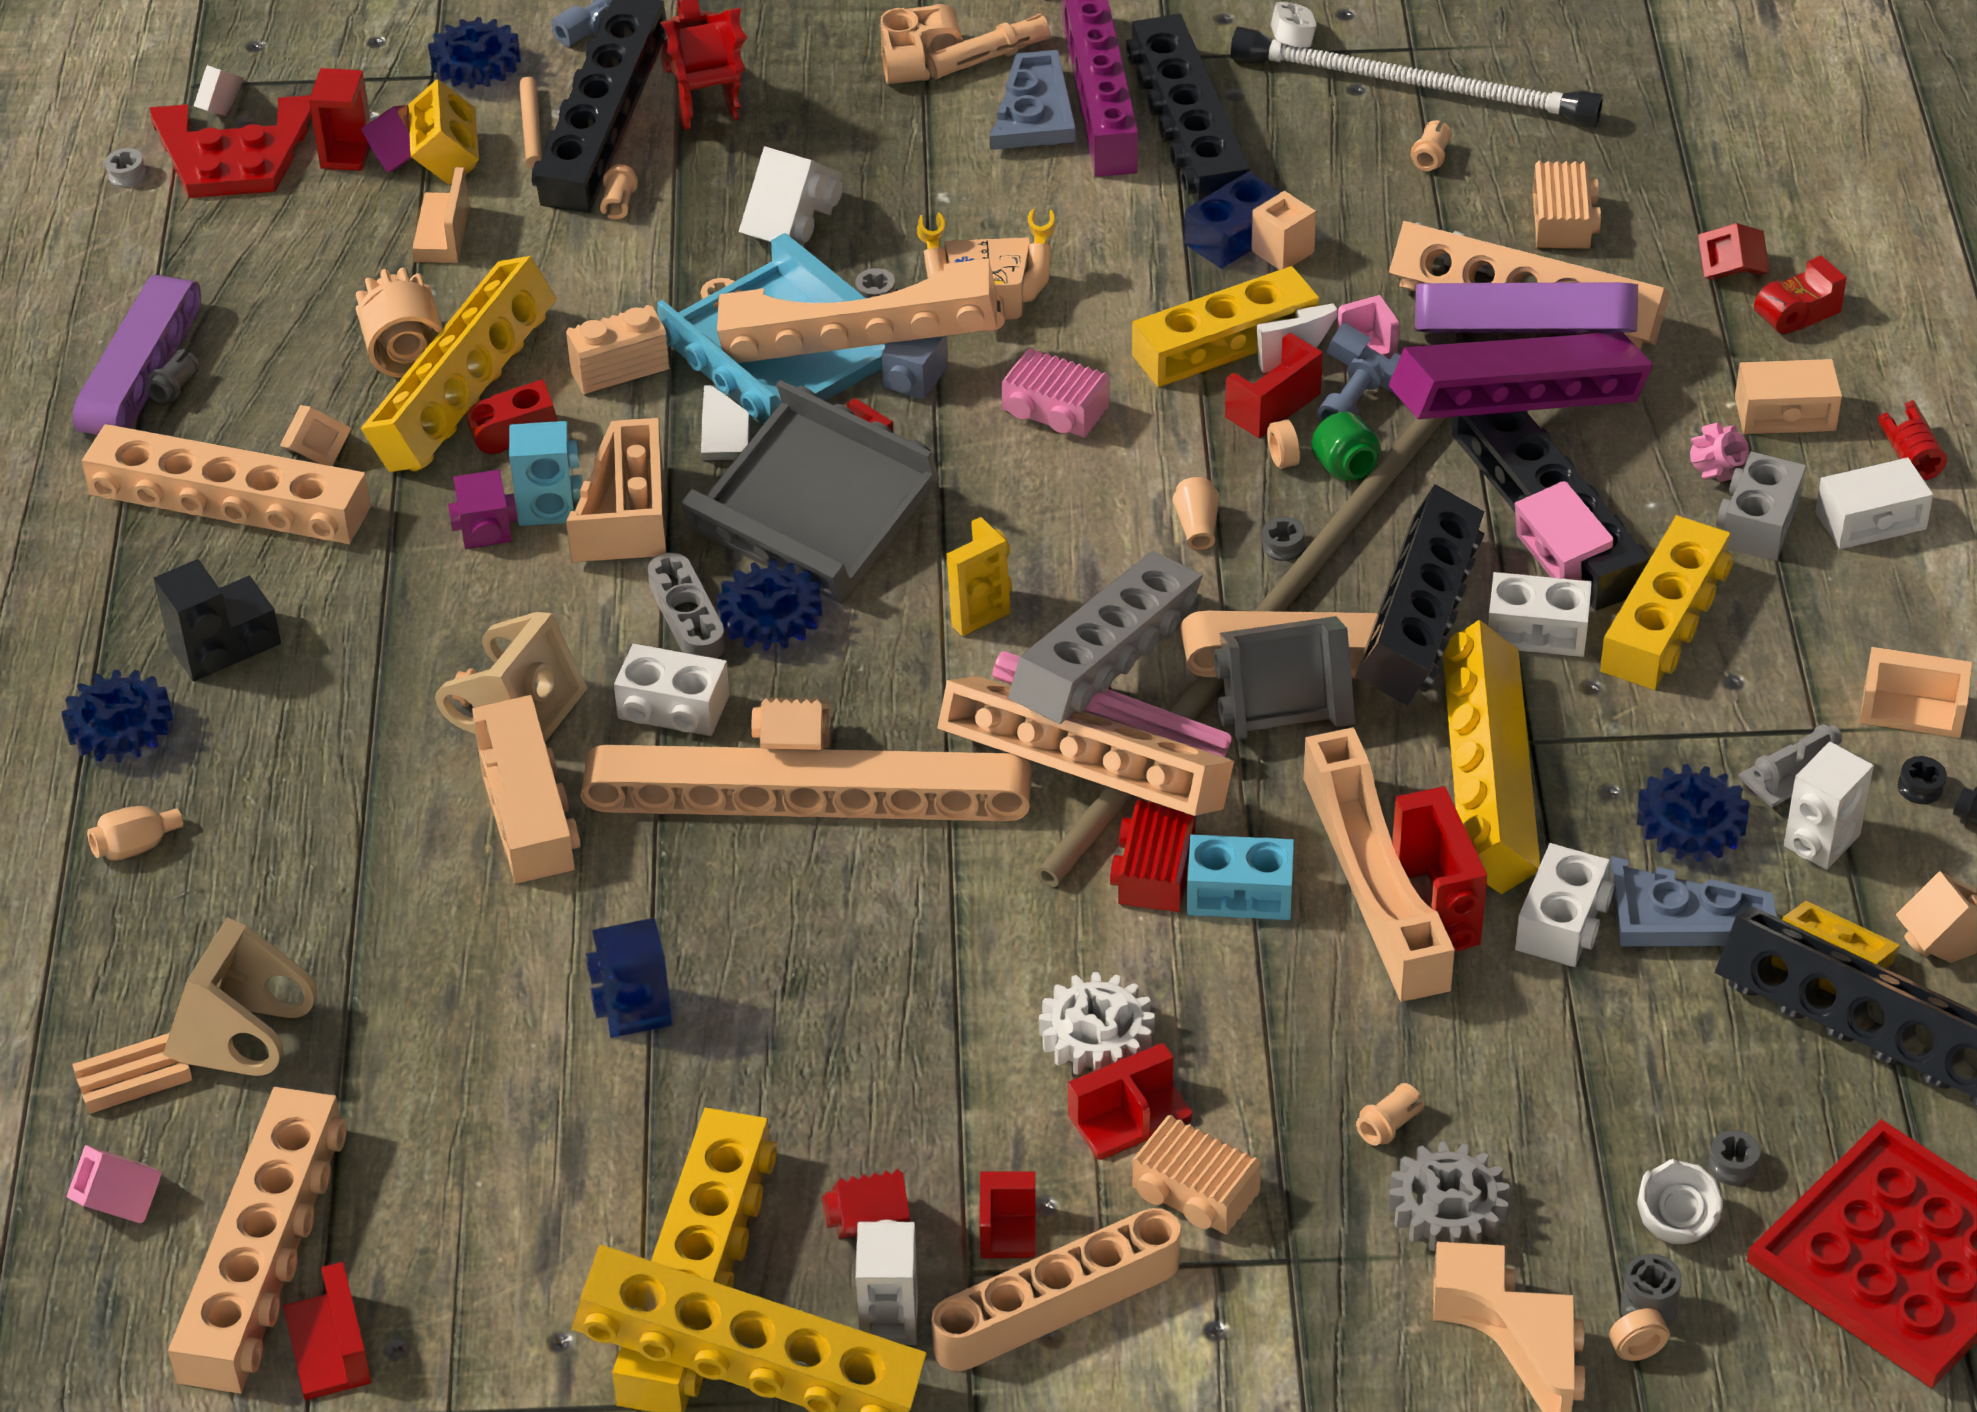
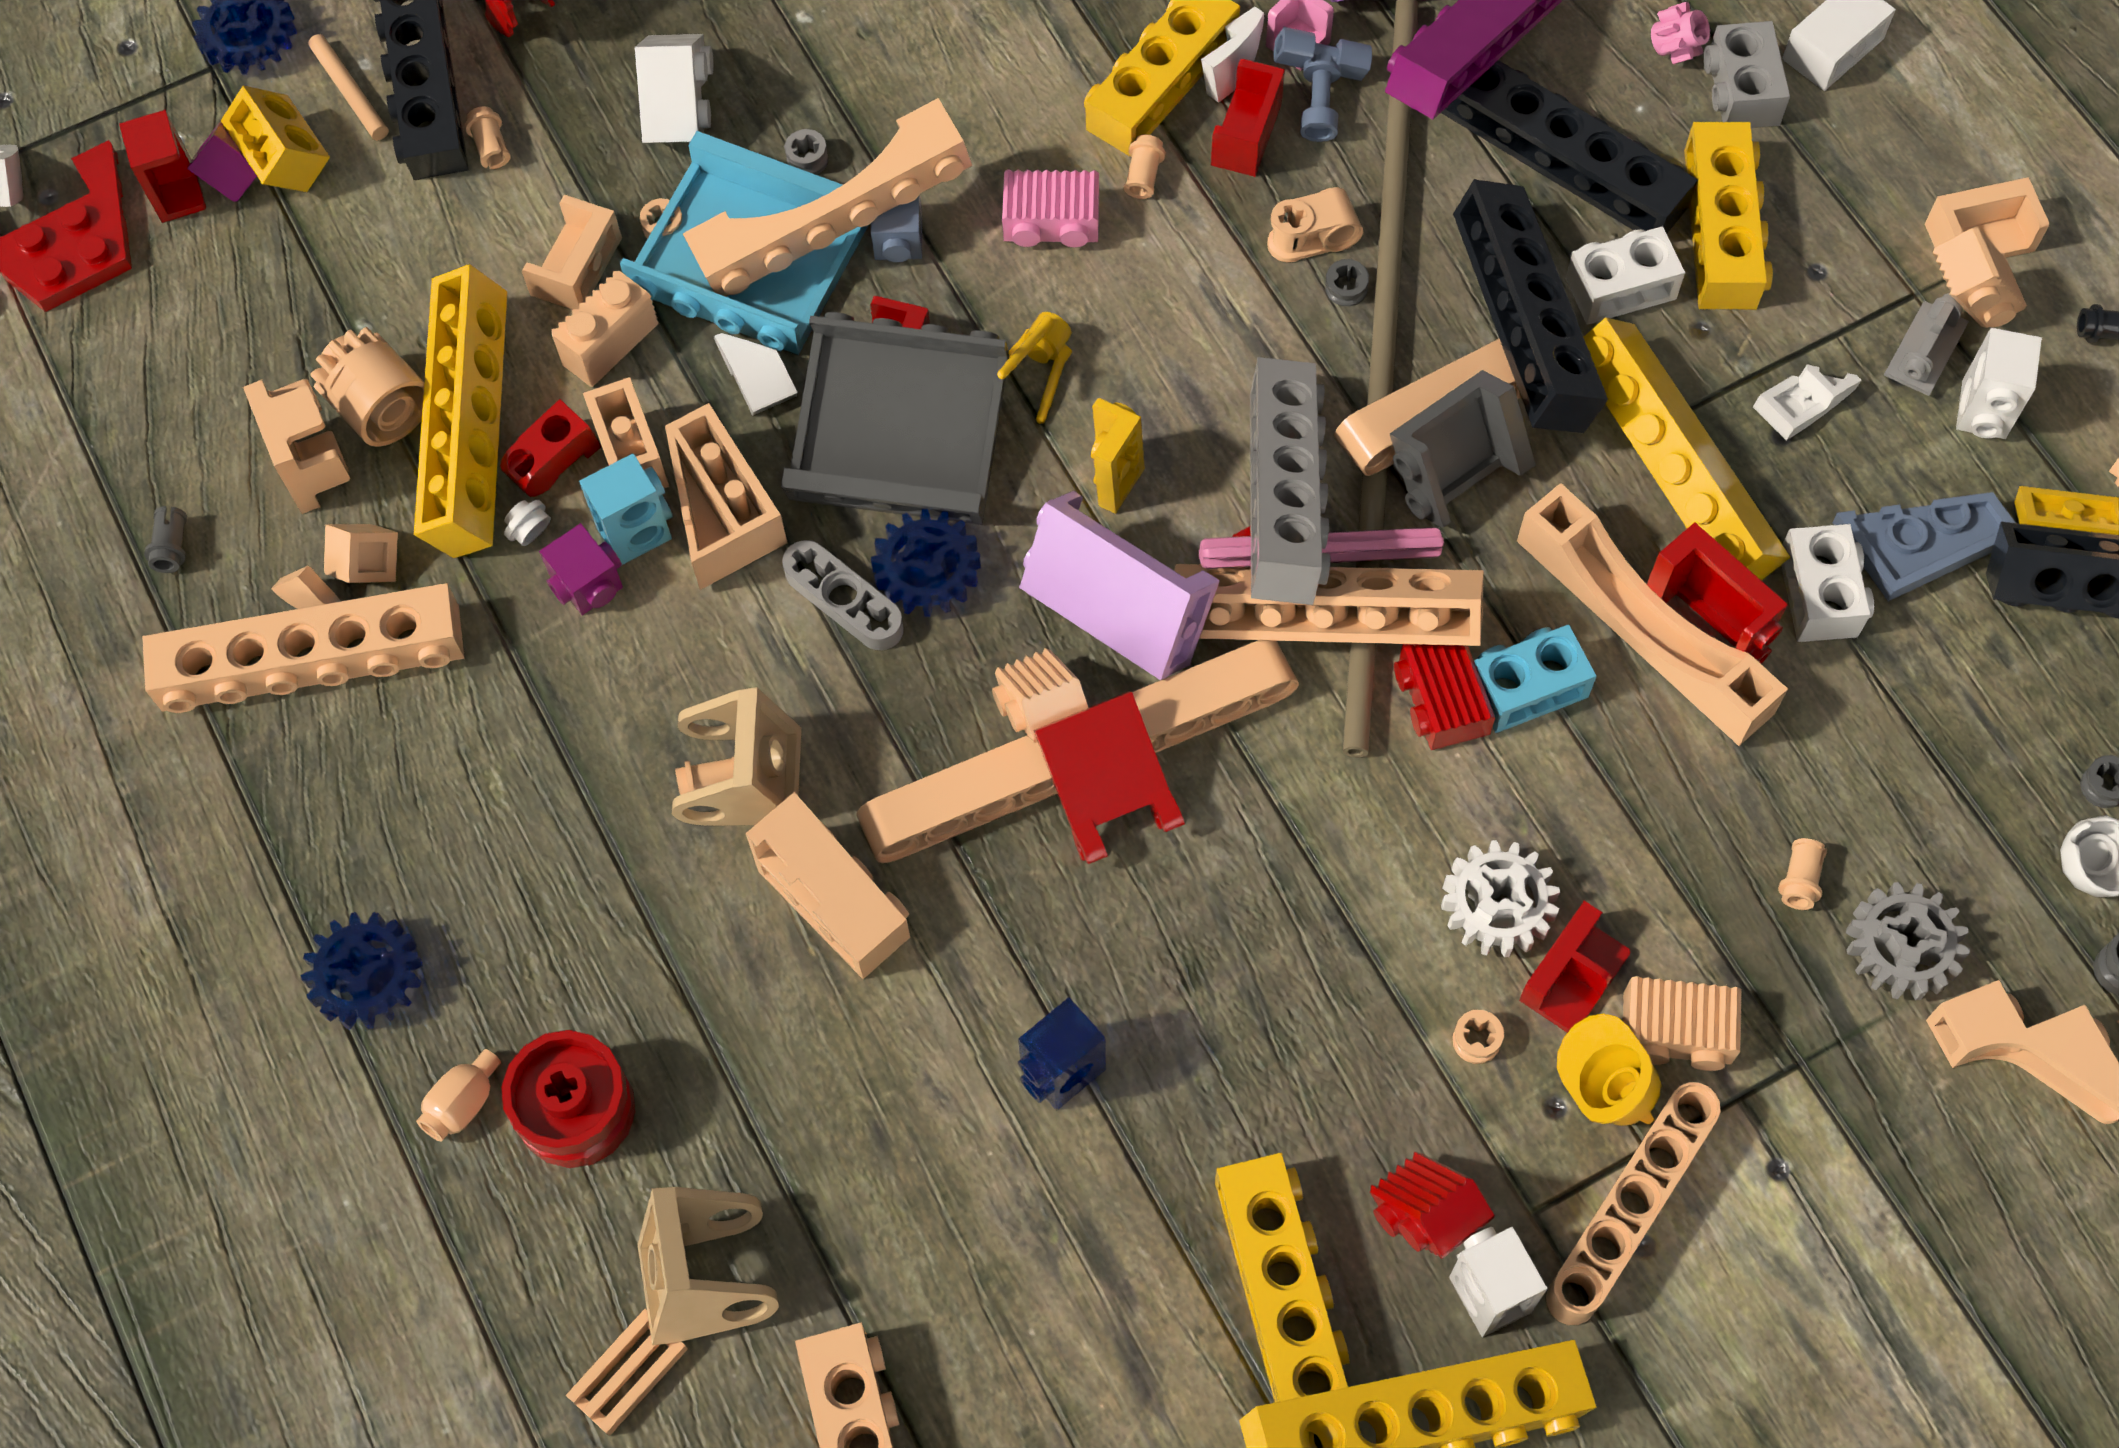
camera: 25 degrees left, 20 degrees up
medium lavender beam [73,275,201,435] -> none
black brick [153,559,281,681] -> none
light nougat panel [412,167,470,263] -> none
white brick [614,644,730,736] -> none
light nougat torso [917,208,1056,331] -> none
red panel [979,1171,1036,1259] -> none
light nougat cone [1172,477,1219,550] -> none
light nougat tile [1267,420,1300,469] -> none
green head [1311,412,1381,481] -> none
bright pink panel [1515,482,1613,581] -> none
clear blue gear [1636,764,1750,862] -> none
black bush [1897,756,1947,804] -> none
none -> light nougat panel [243,379,350,514]
none -> light nougat tile [271,566,341,609]
none -> red wheel [501,1030,635,1168]
none -> white plate [504,500,551,546]
none -> light nougat panel [522,195,622,310]
none -> light nougat brick [583,377,669,488]
none -> yellow plant [997,312,1072,424]
none -> lavender panel [1019,491,1220,680]
none -> red flag [1033,691,1185,864]
none -> light nougat pin [1124,135,1166,199]
none -> light nougat piece [1267,187,1363,263]
none -> light nougat bush [1452,1010,1504,1064]
none -> yellow piece [1557,1013,1661,1126]
none -> white slope [1753,365,1861,441]
none -> light nougat brick [1932,227,2027,328]

